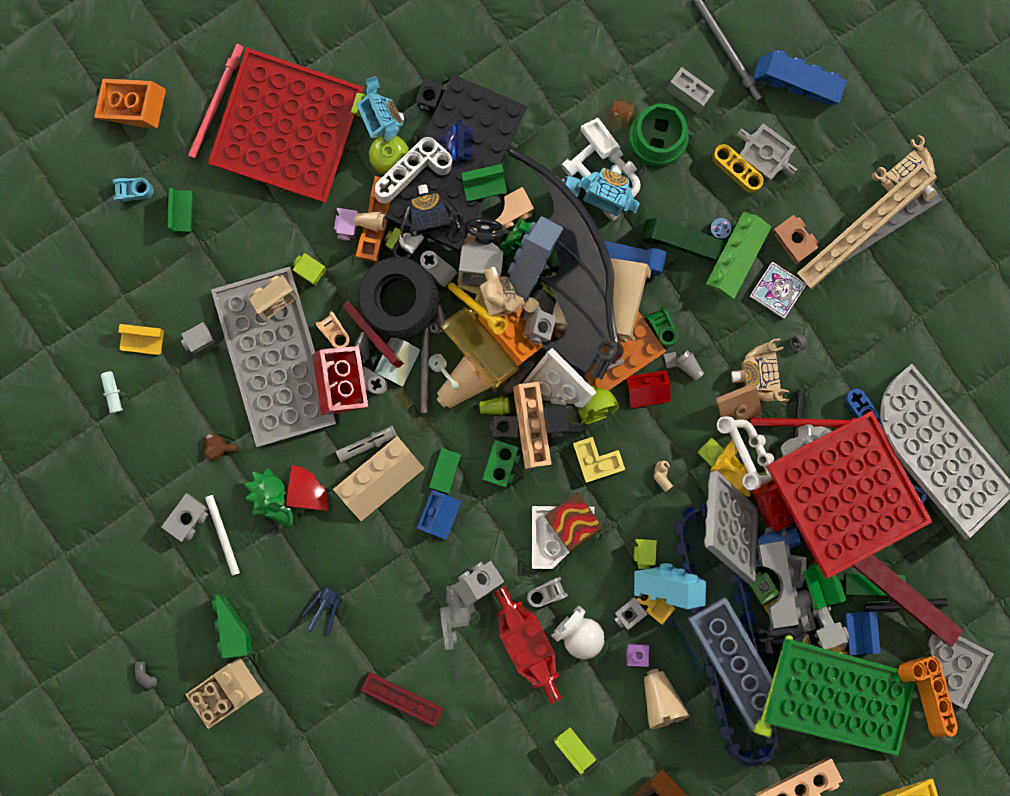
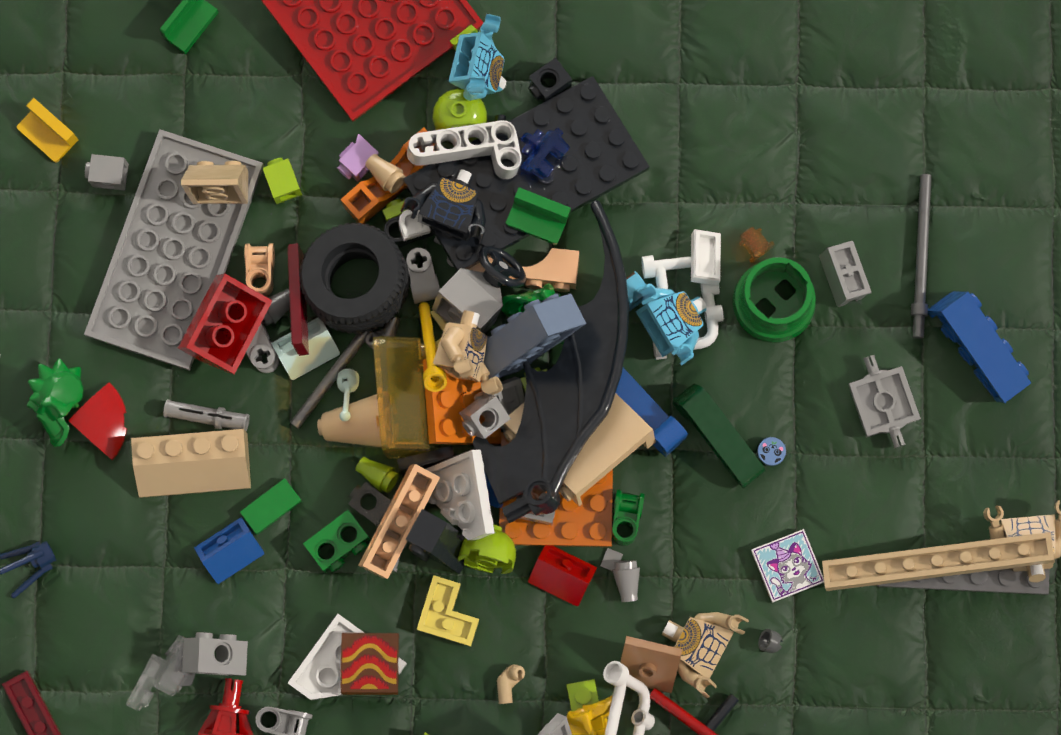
camera: 45 degrees right, 5 degrees down
reddish brown rock [204,434,238,461] -> none
bright green brick [706,212,771,299] -> none
yellow beam [712,144,764,193] -> none
nougat brick [772,215,819,264] -> none

